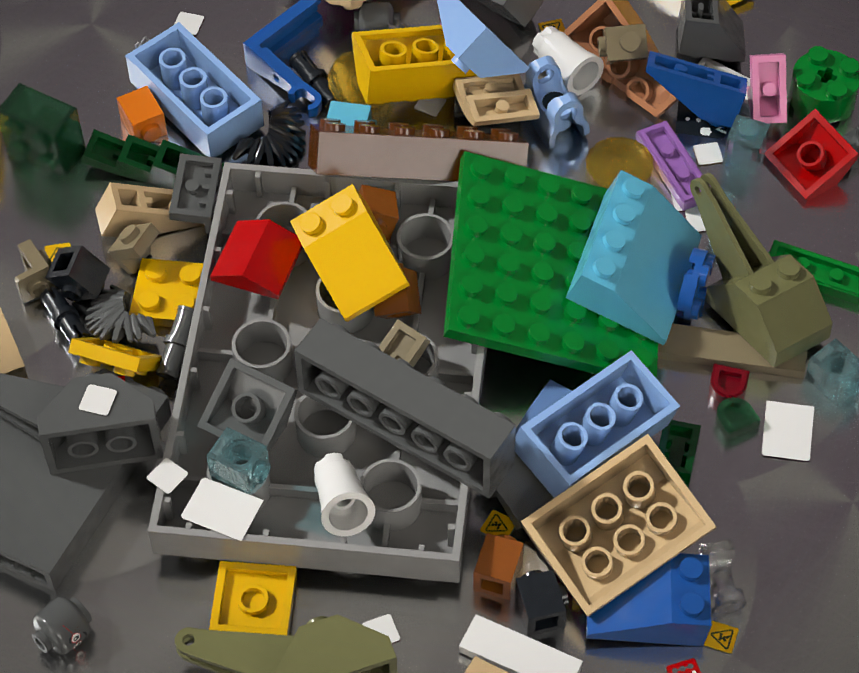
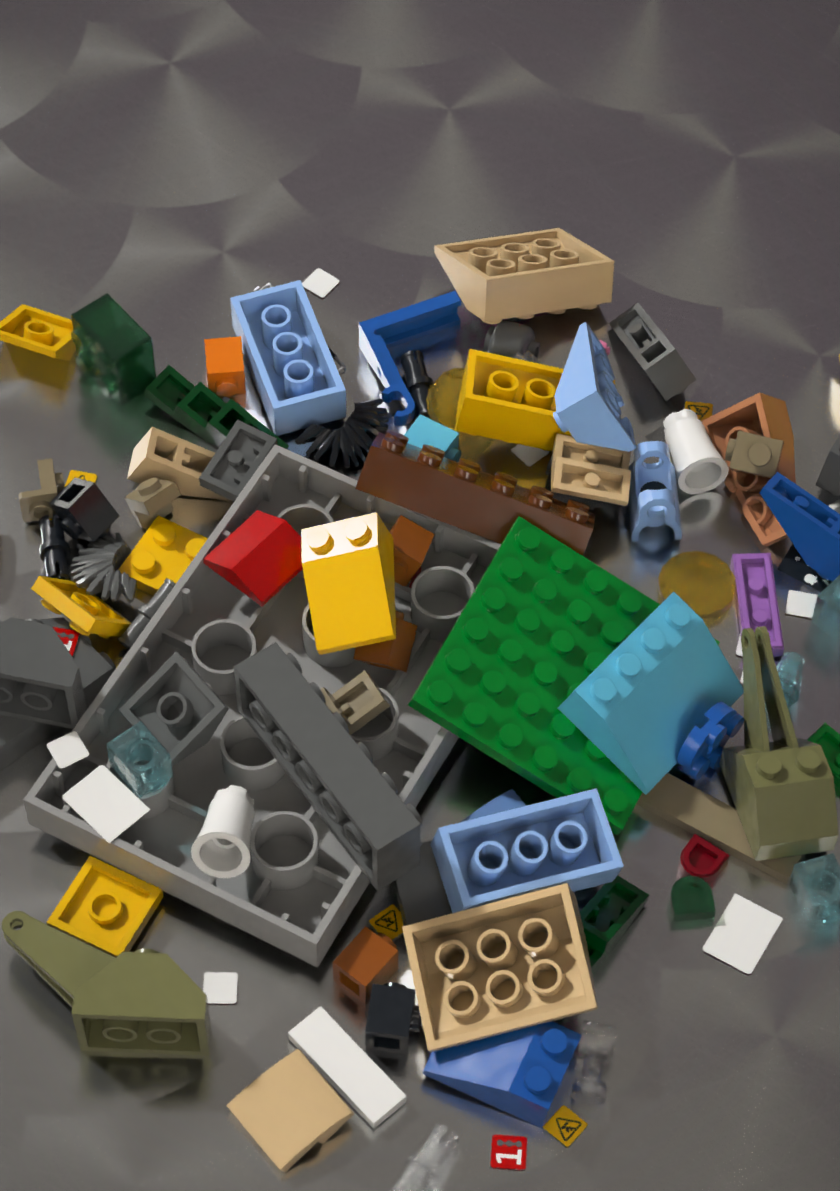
camera: 20 degrees right, 0 degrees up
white sticker [79,384,117,416] -> none

